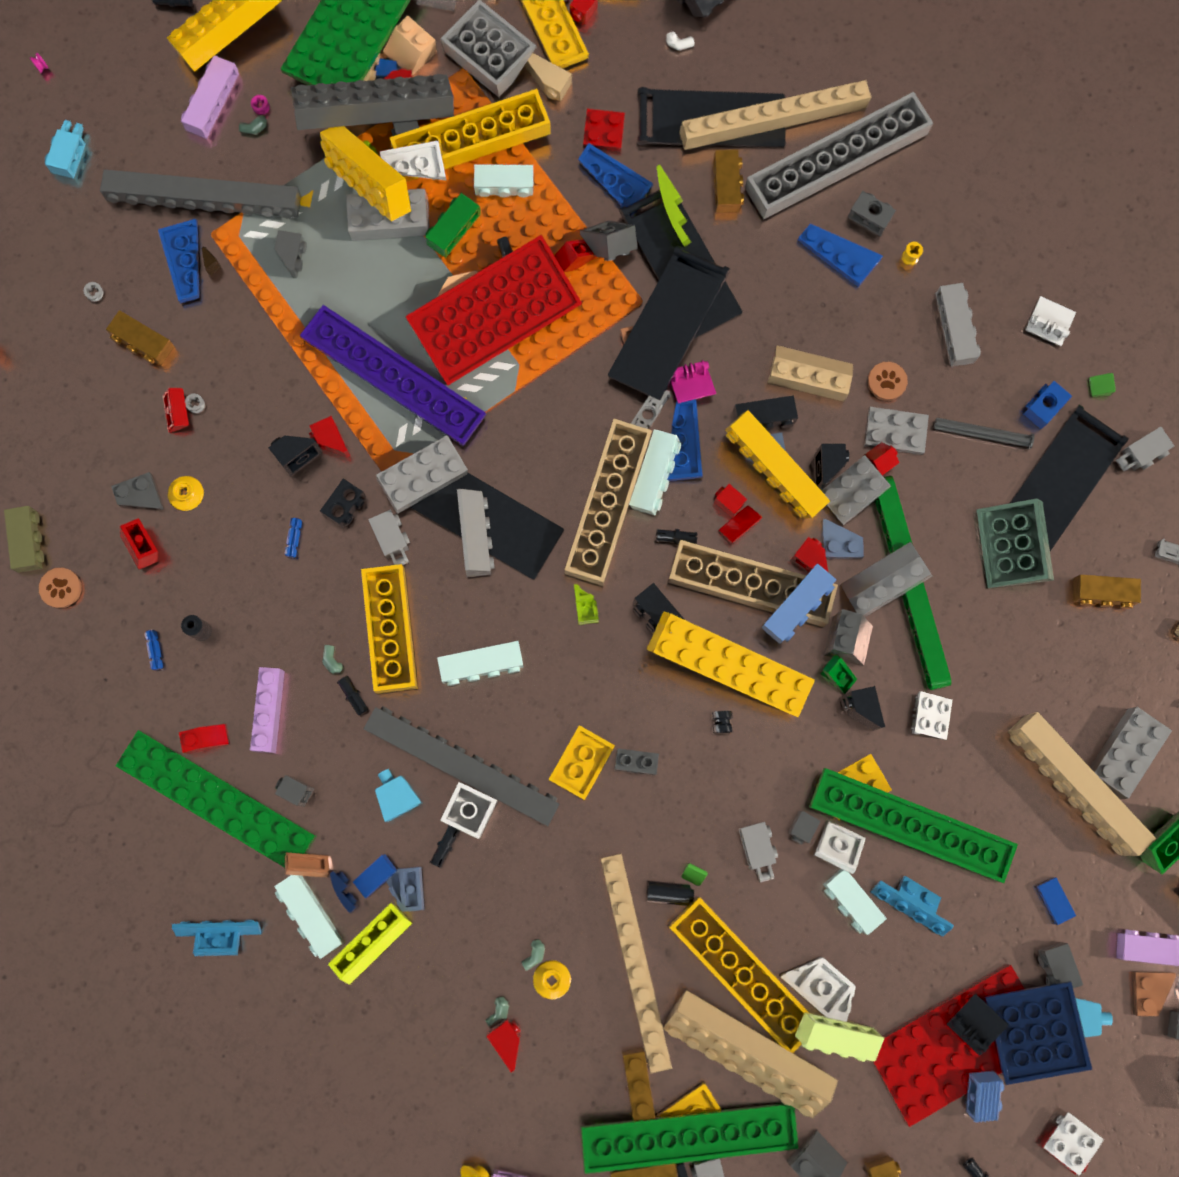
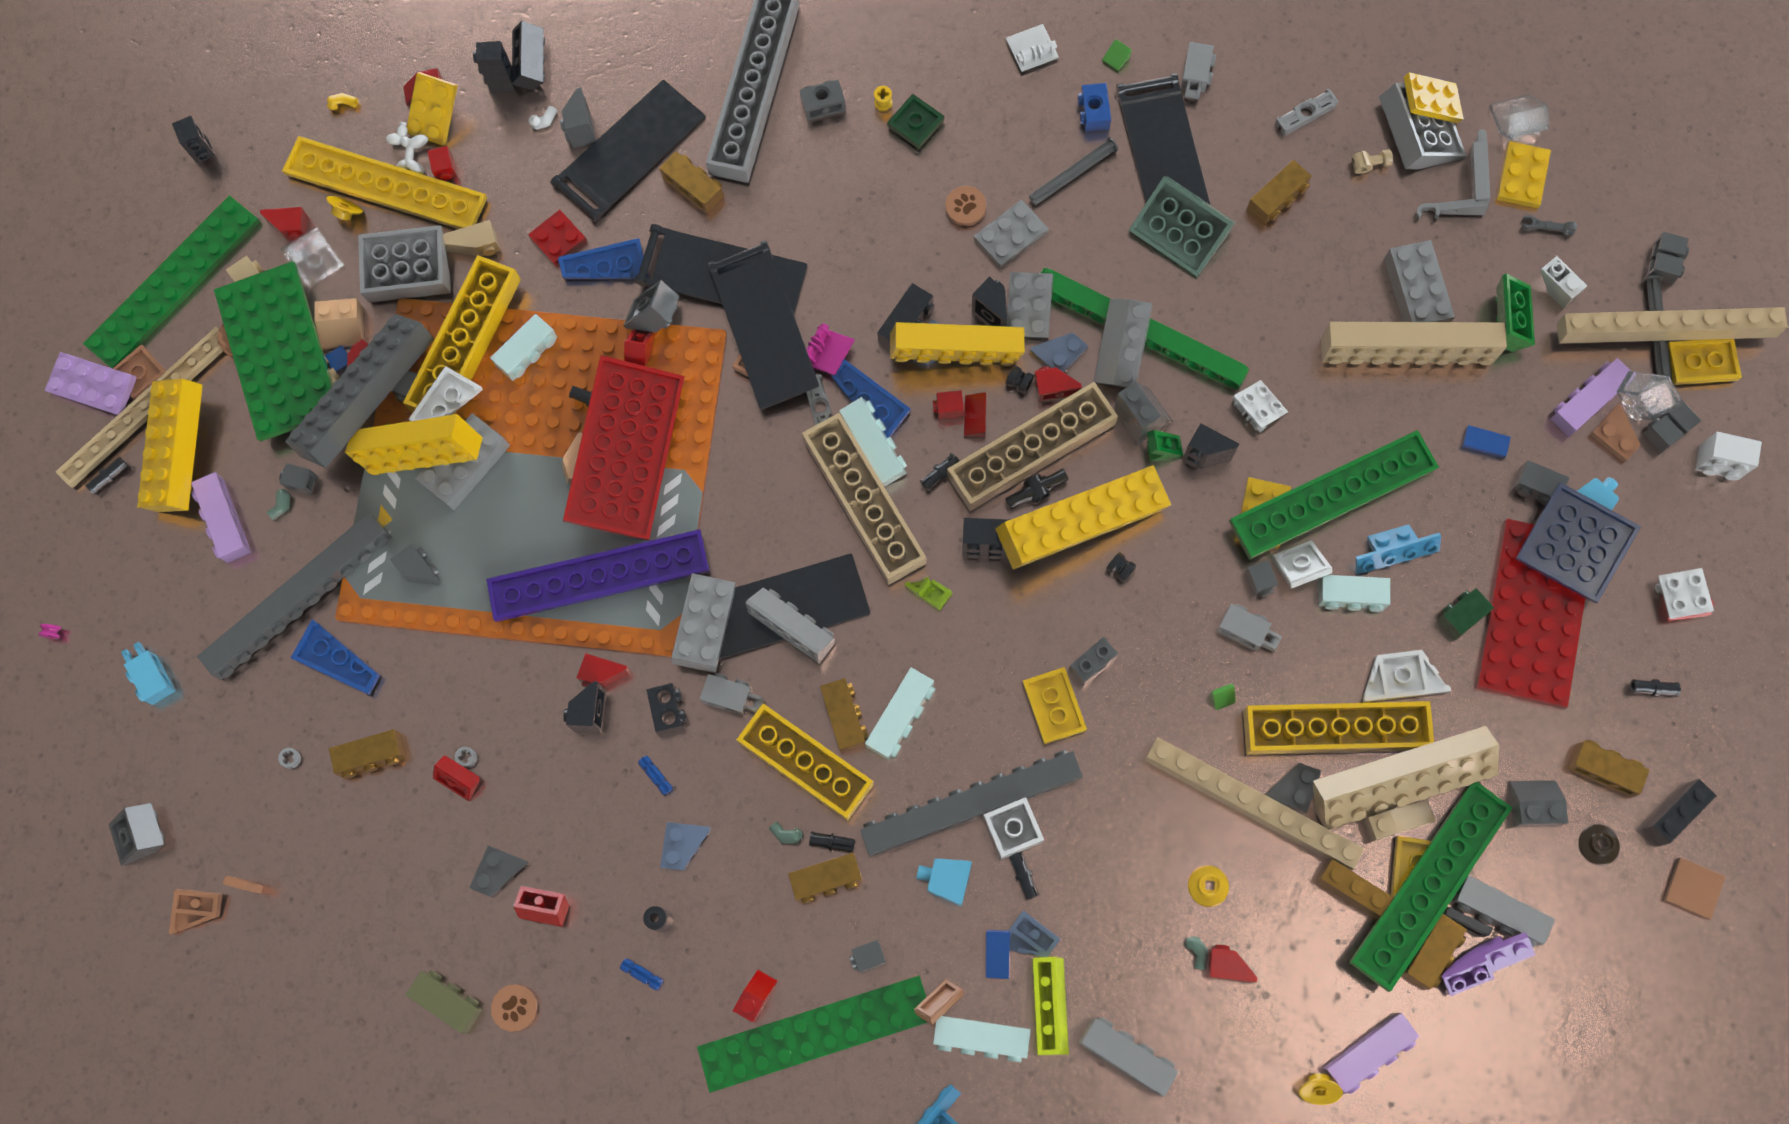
camera: 35 degrees left, 5 degrees down
yellow piece [167,476,204,511] -> none
dark brown slope [201,246,221,276] -> none
lavender brick [250,667,285,754] -> none
dark pink bush [251,95,270,115] -> none
dark blue slope [330,870,359,913] -> none
green brick [425,193,481,258] -> none
sand green arm [521,940,545,971] -> none
black brick [646,881,694,906] -> none
lime slope [657,164,691,247] -> none
tan brick [679,80,871,150] -> none
medium blue brick [761,563,836,644] -> none
tan slope [767,345,853,402] -> none
yellowish green brick [795,1012,884,1062] -> none
blue wing [797,223,883,287] -> none
red brick [863,442,900,475] -> none
light grey brick [935,283,981,367] -> none
black hinge [947,993,1009,1056] -> none
medium blue brick [966,1071,1004,1123] -> none
none -> dark grey brick [279,463,318,495]
none -> dark grey slope [559,87,596,149]
none -> sand blue wing [660,822,711,871]
none -> pearl gold brick [788,852,863,904]
none -> pearl gold brick [820,678,869,753]
none -> dark green plate [887,93,945,149]
none -> black wheel [1005,365,1034,394]
none -> black pin [1005,468,1069,509]
none -> light grey brick [1078,1017,1179,1097]
none -> dark grey wing [1265,762,1321,814]
none -> tan slope [1362,800,1436,843]
none -> dark green brick [1438,588,1494,640]

